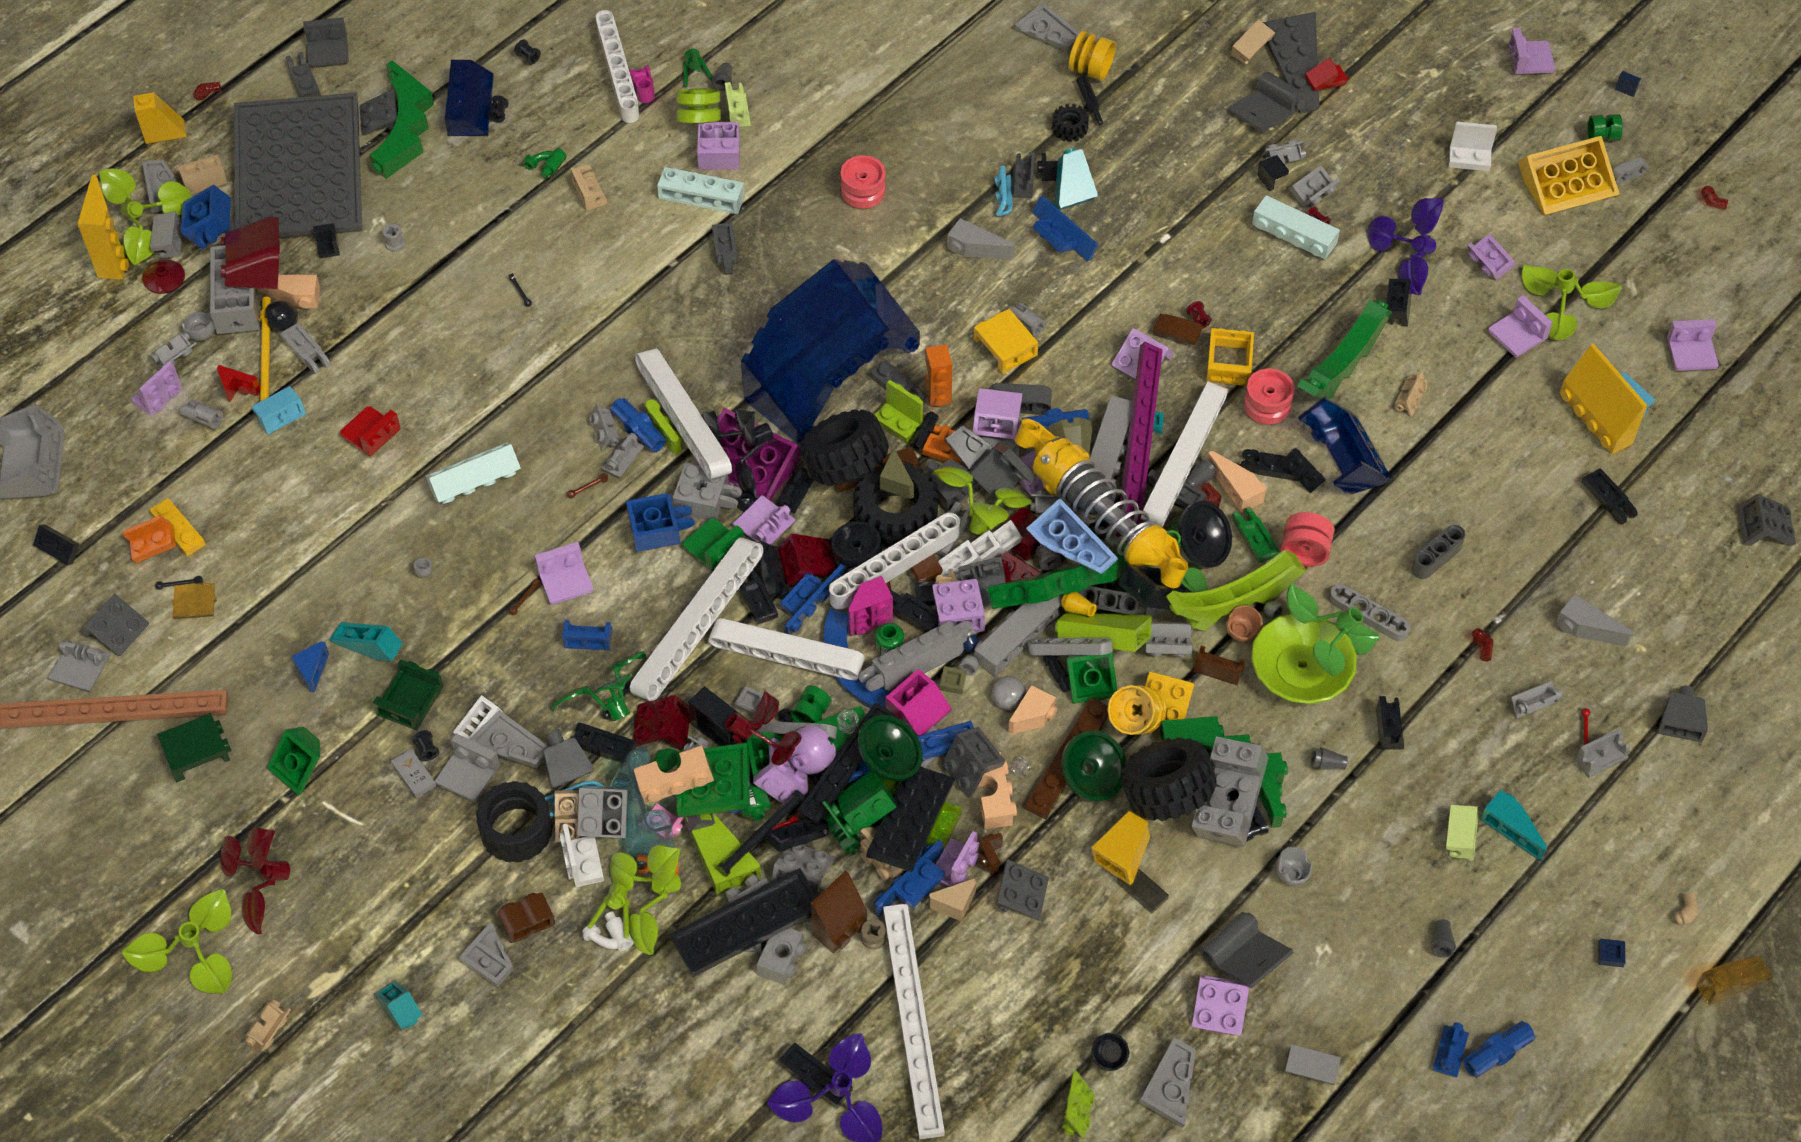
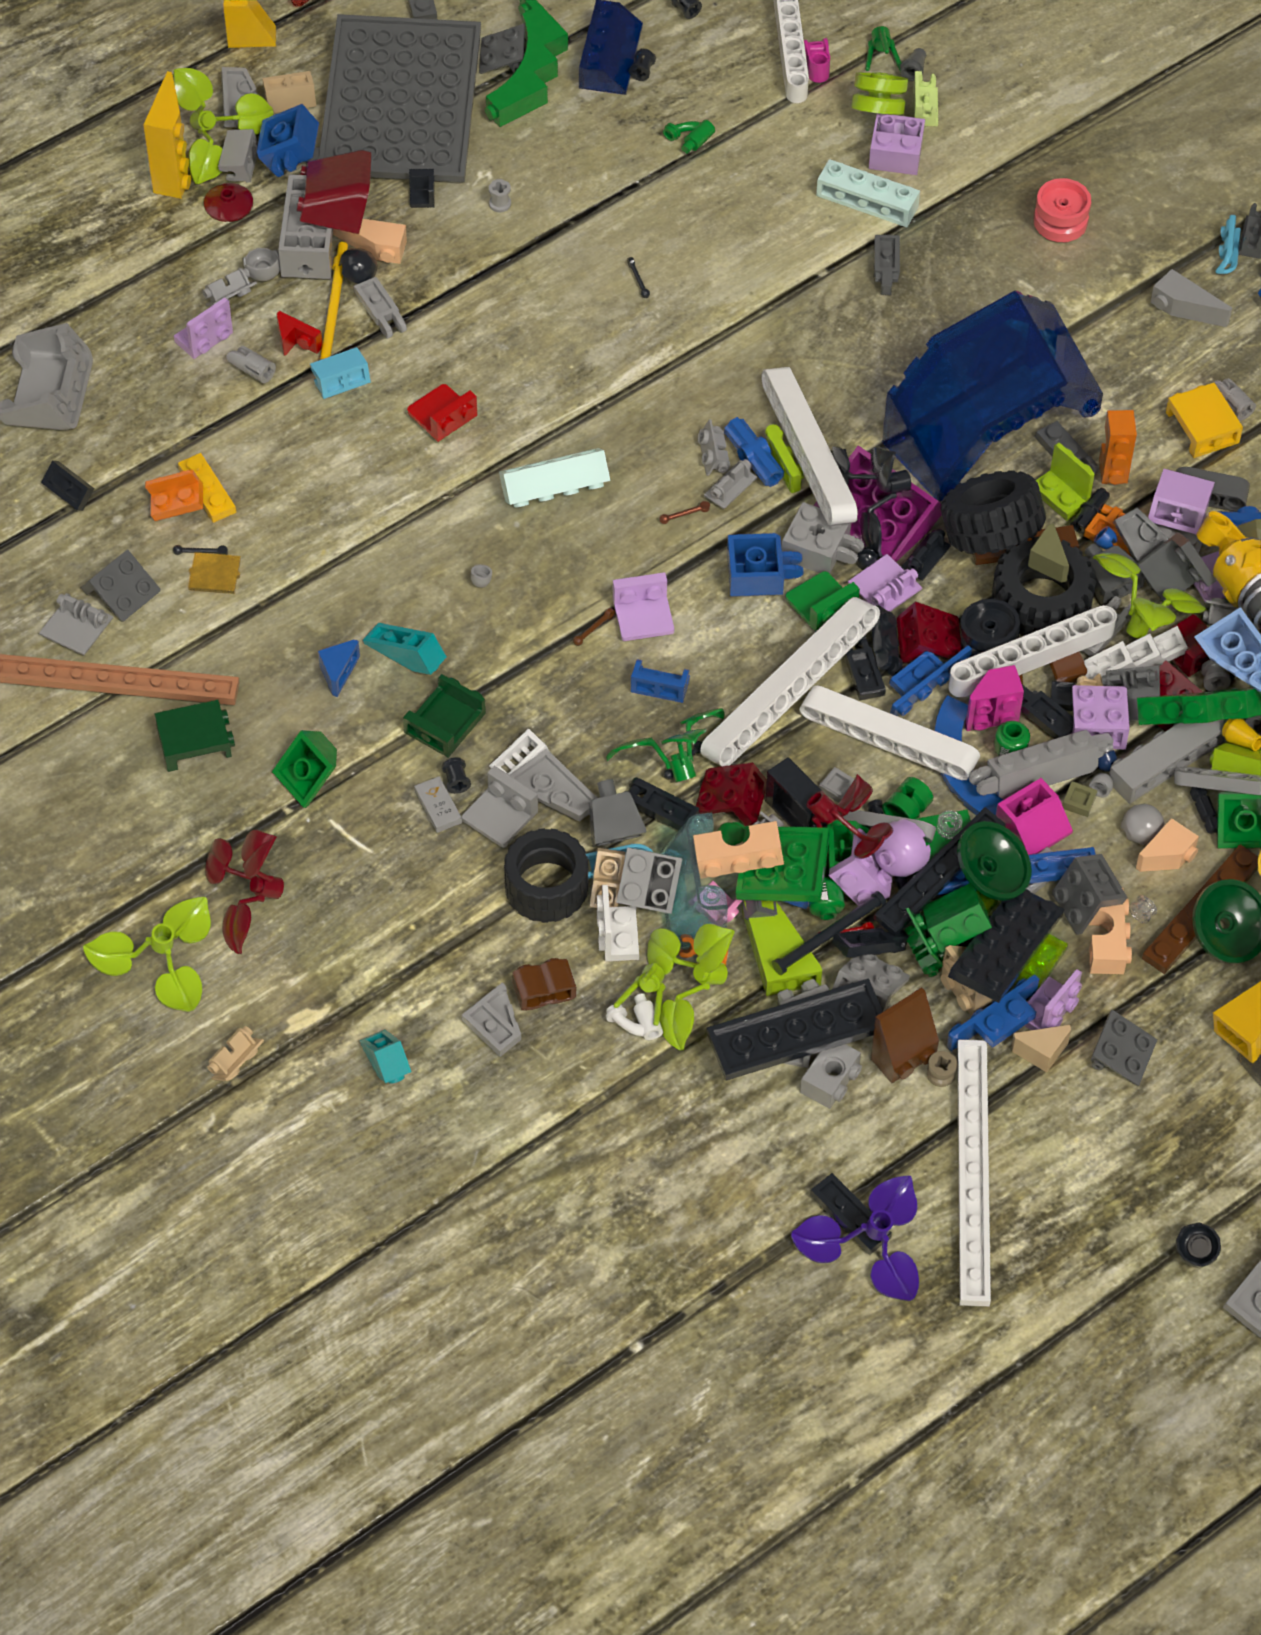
camera: 10 degrees right, 0 degrees up
tan hinge [570,165,608,211] -> none
reddish brown bracket [978,833,1003,875] -> none
lime hinge [1062,1070,1095,1139] -> none
none -> blue hinge [1094,526,1117,549]

